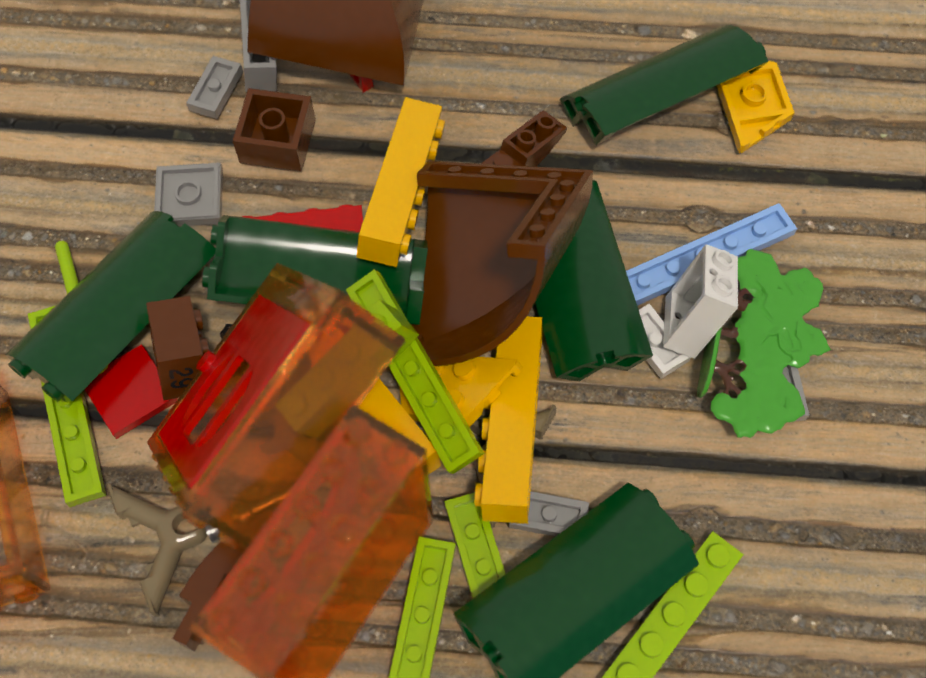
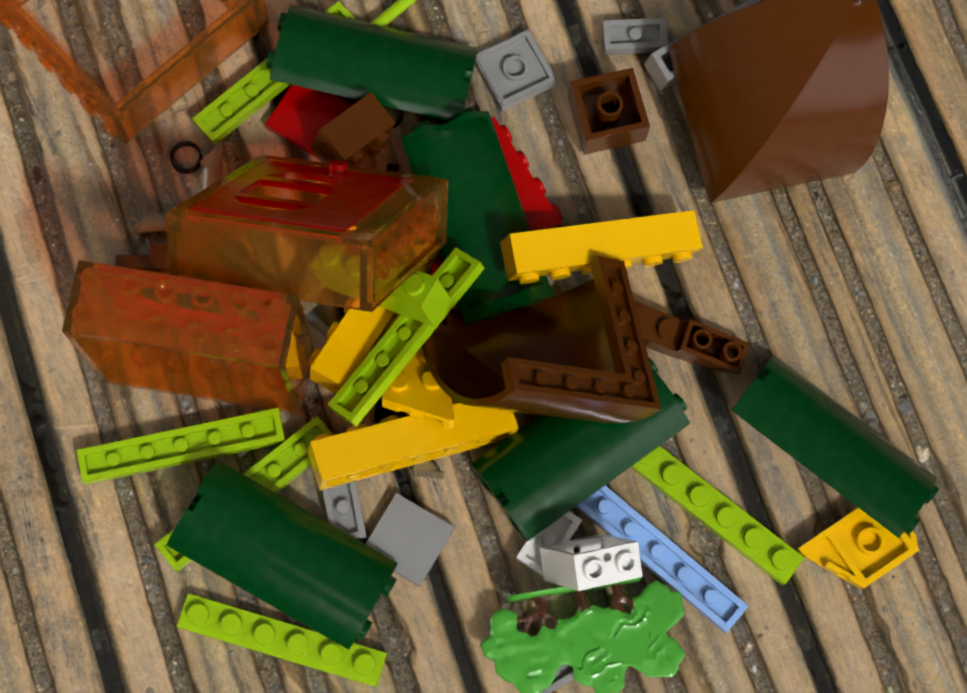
camera: 60 degrees right, 10 degrees up
none -> black axle [169,141,203,174]
none -> light grey tile [365,493,455,587]
none -> lime plate [630,446,805,586]

